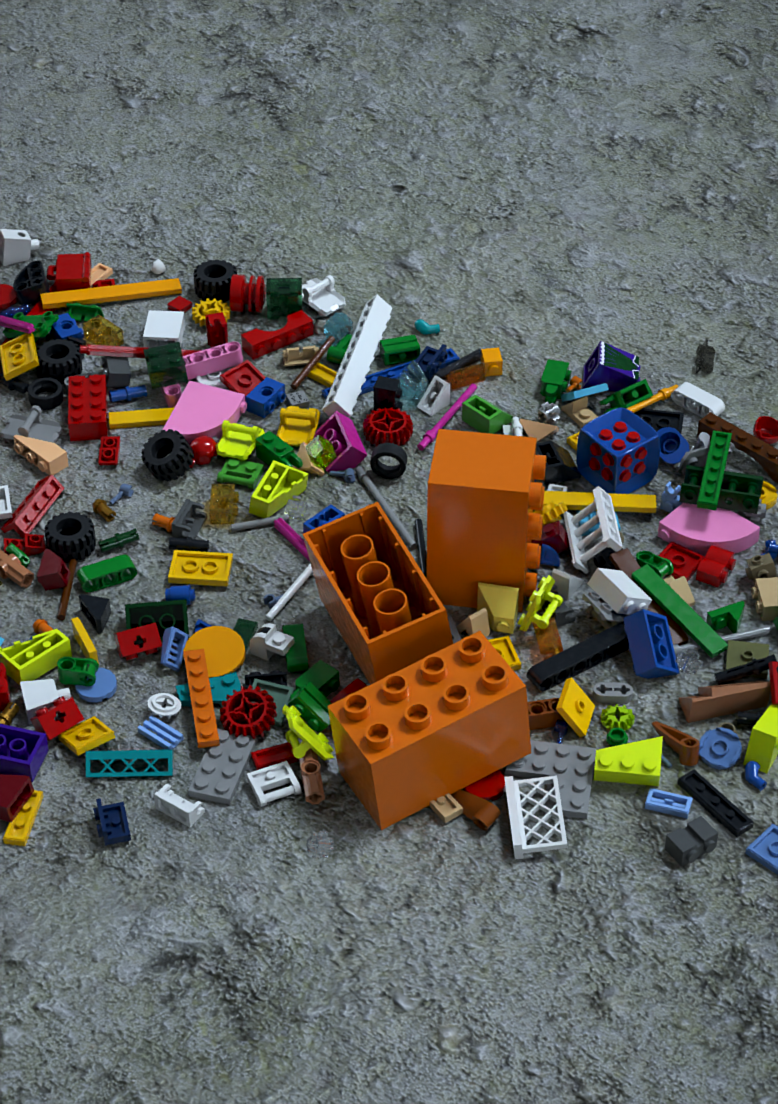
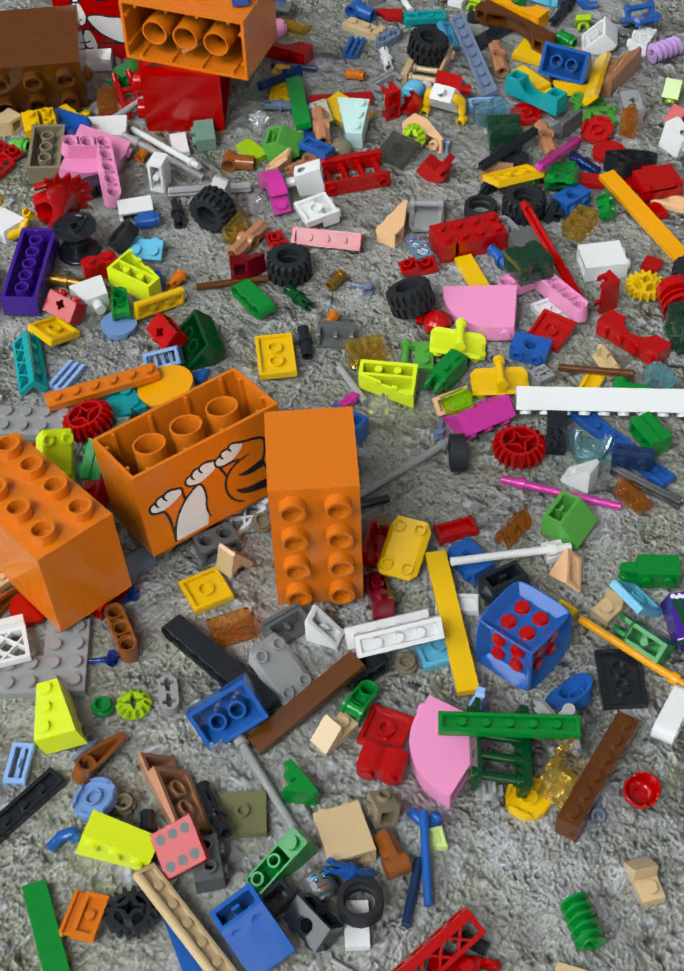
camera: 80 degrees right, 5 degrees up
green arm [5,543,30,568] -> none
black slope [79,594,111,634] -> none
white gear [147,693,181,719] -> none
blue brick [165,585,195,605] -> none
light yellow slope [477,582,519,634] -> none
light orange brick [481,347,503,377] -> none
neon yellow shield [517,575,563,632] -> none
yellow gear [533,501,568,526] -> none
light grey gear [538,402,561,425] -> none
blue tile [540,544,560,567] -> none
yellow plate [556,677,595,737] -> none
orange hand [566,376,583,393] -> none
white brick [587,568,652,615] -> none
green tile [631,564,728,658] -> none
none -> sand blue tile [404,233,434,261]
none -> clear yellow bracket [537,737,579,809]

